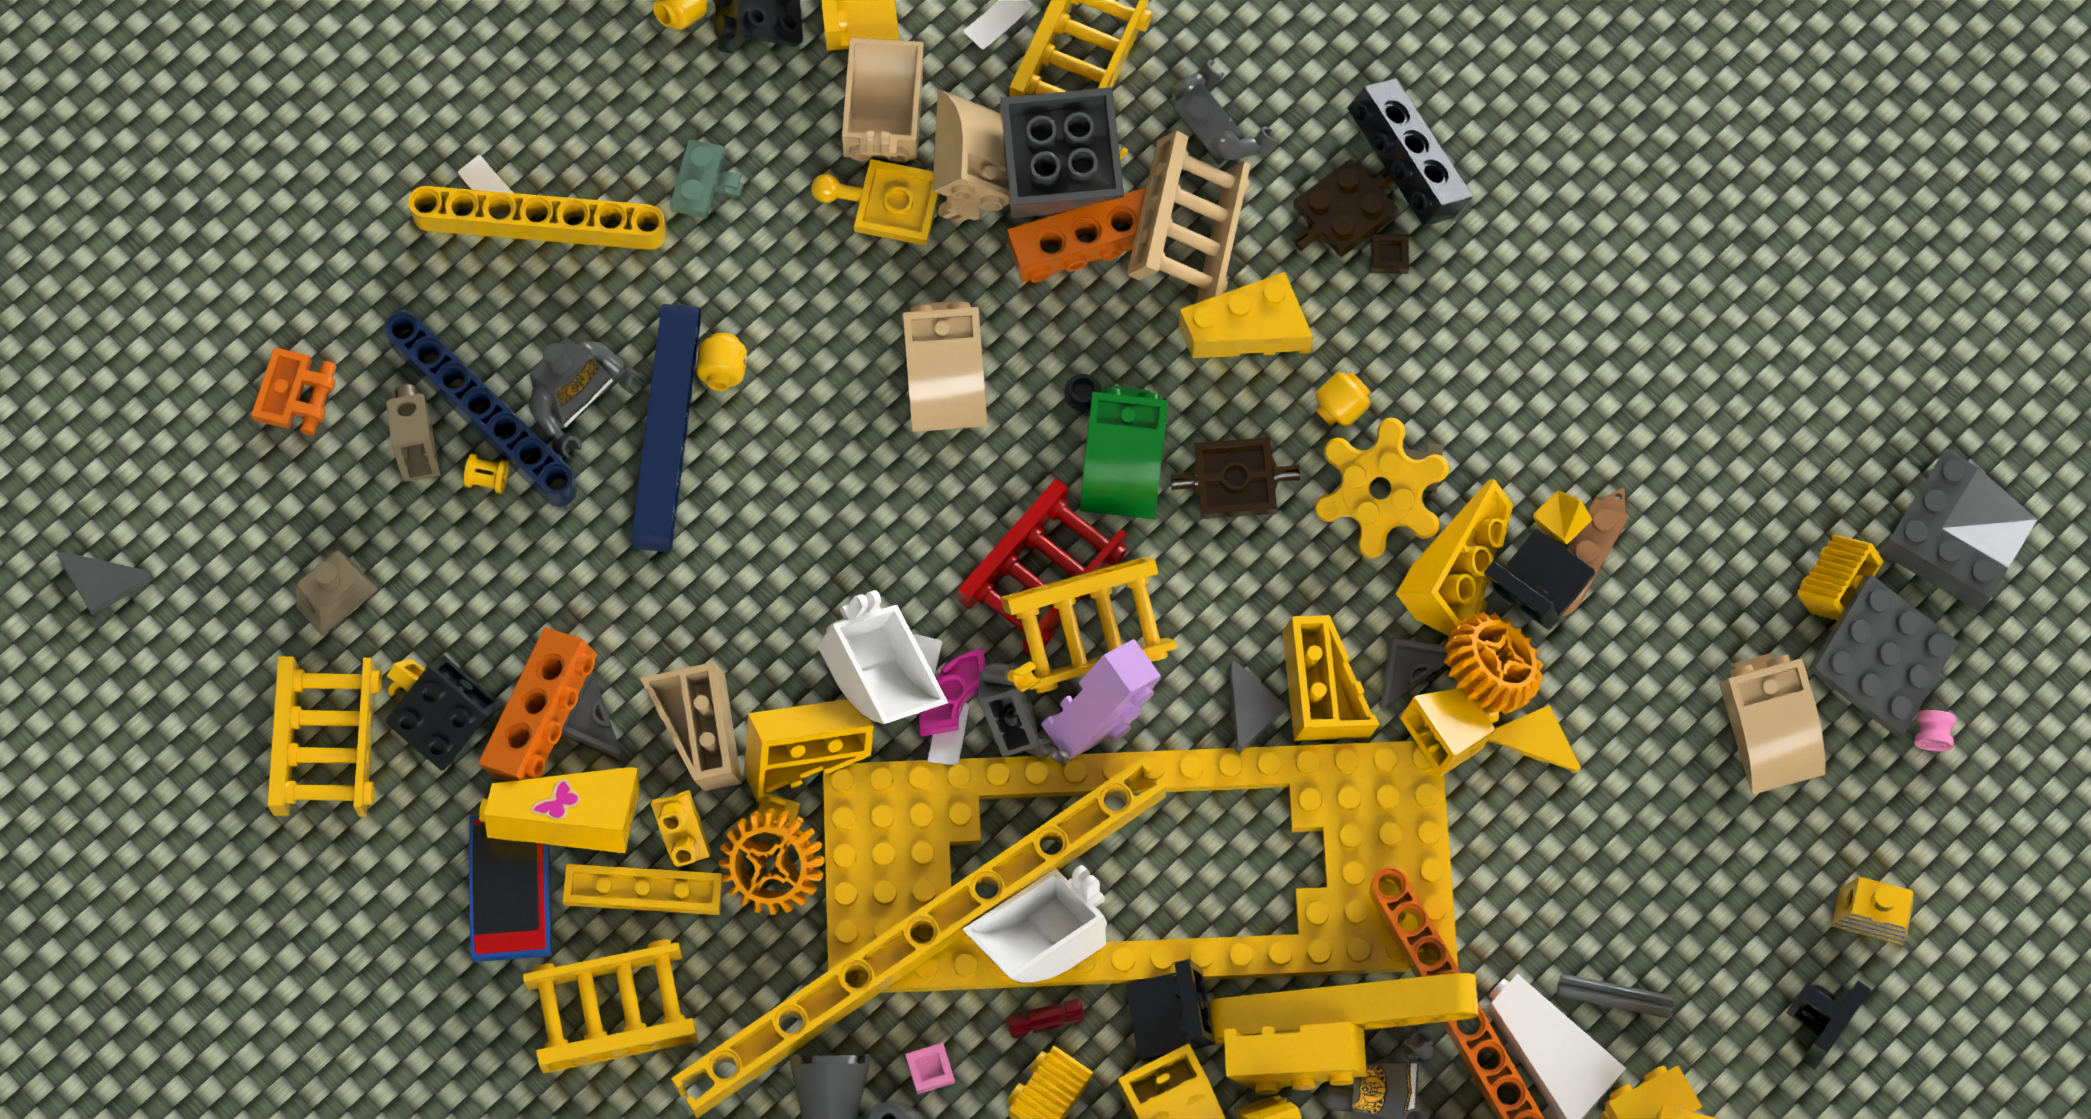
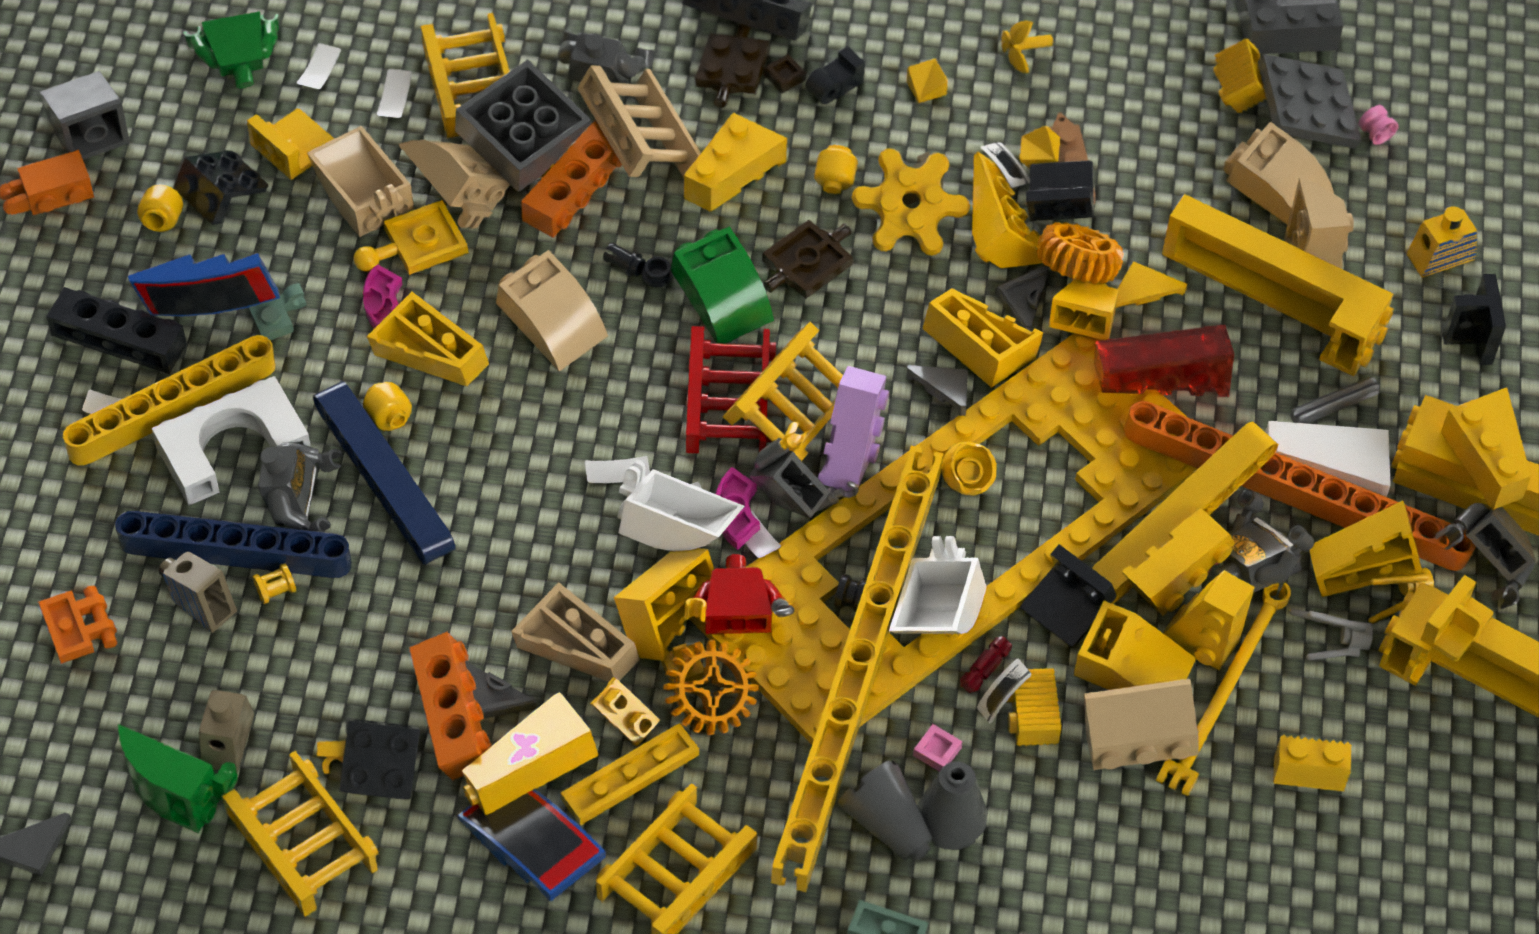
camera: 40 degrees left, 15 degrees down
none -> black brick [46,287,187,374]
none -> green piece [118,724,238,833]
none -> slope [128,253,280,316]
none -> white arch [152,376,311,506]
none -> dark pink tile [363,265,403,329]
none -> yellow wedge [367,292,489,387]
none -> white sticker [585,456,650,483]
none -> black pin [603,242,646,277]
none -> red torso [684,554,794,634]
none -> black leg [805,46,865,104]
none -> black wheel [834,574,866,612]
none -> yellow slope [906,58,948,103]
none -> yellow hair [941,442,997,496]
none -> sticker [977,659,1032,724]
none -> sticker [981,142,1030,188]
none -> yellow plant [1001,21,1053,73]
none -> clear red wedge [1094,324,1234,397]
none -> yellow brick [1162,194,1394,377]
none -> tan slope [1284,177,1354,269]

